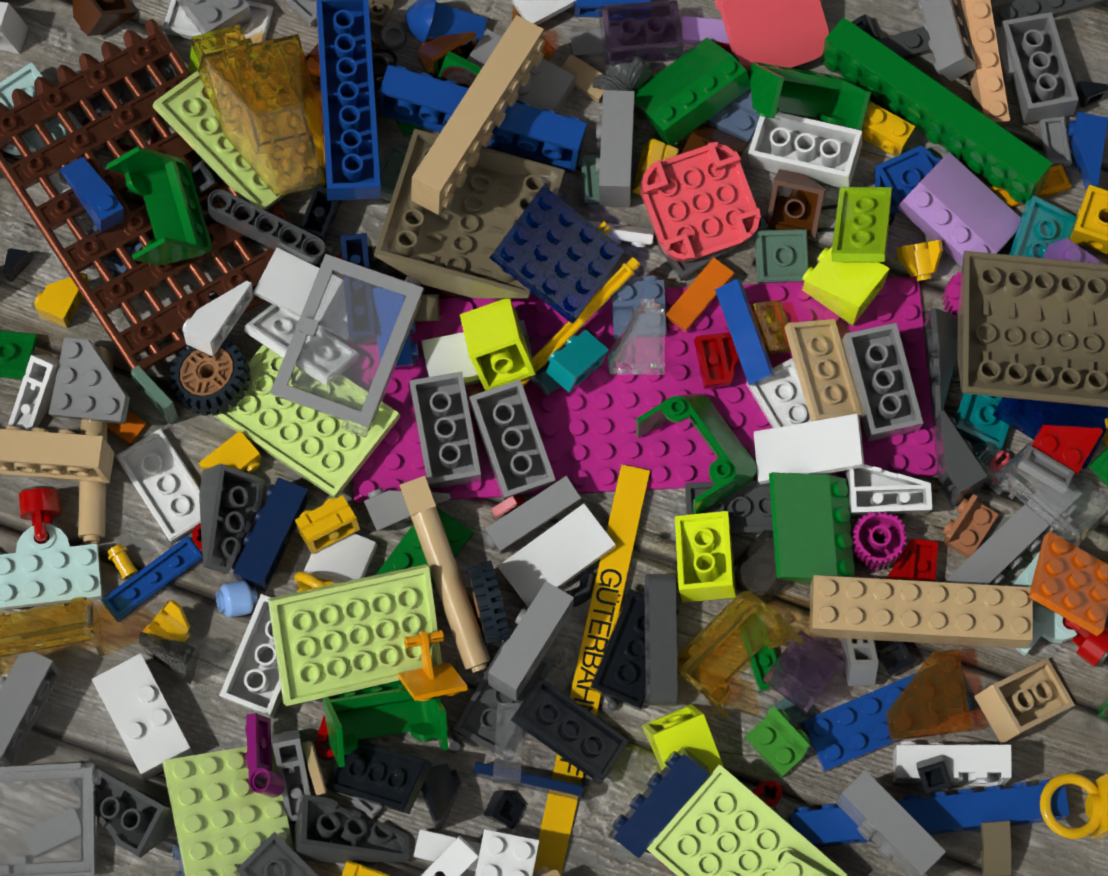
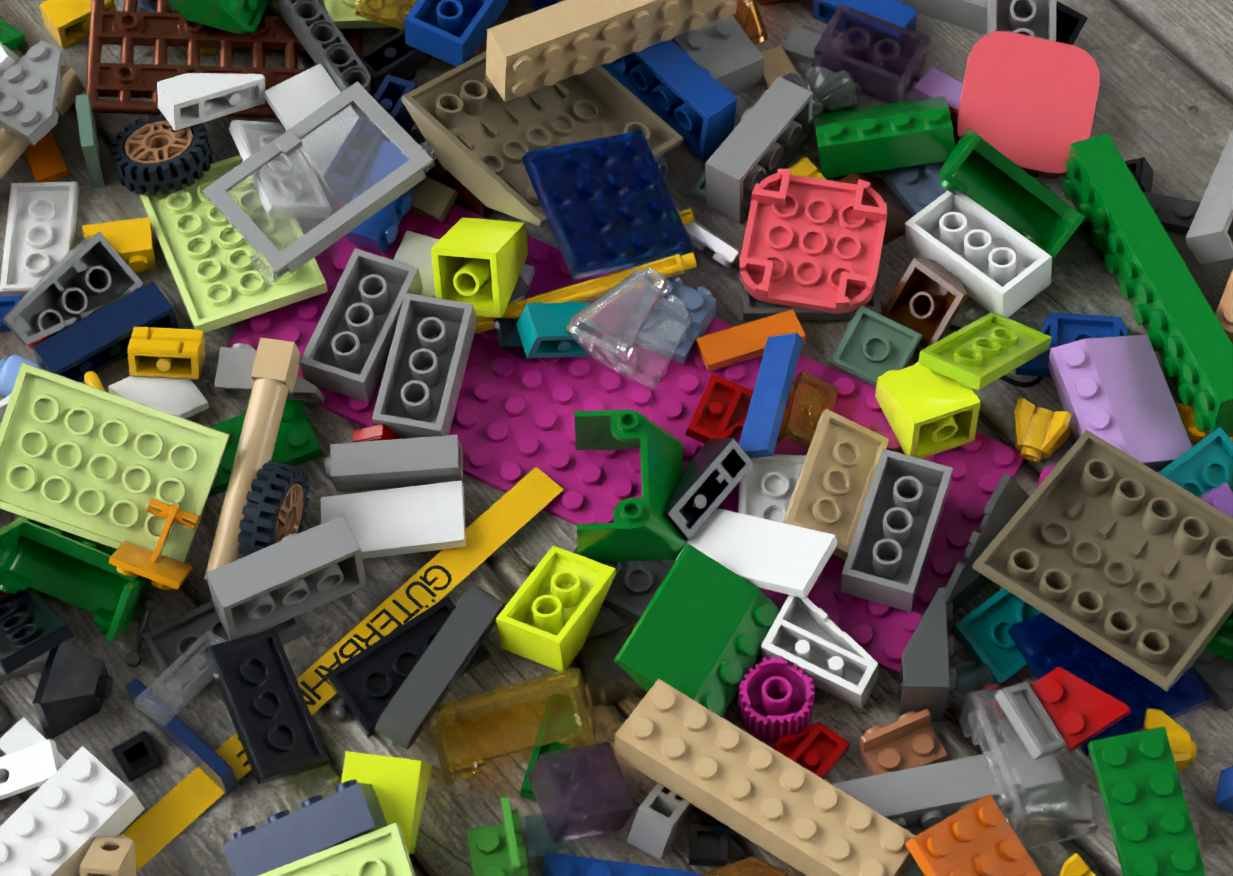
camera: 35 degrees right, 15 degrees down
black arm [566,572,594,607] -> none
yellow brick [861,102,915,157] -> none
none -> black slope [664,438,754,540]

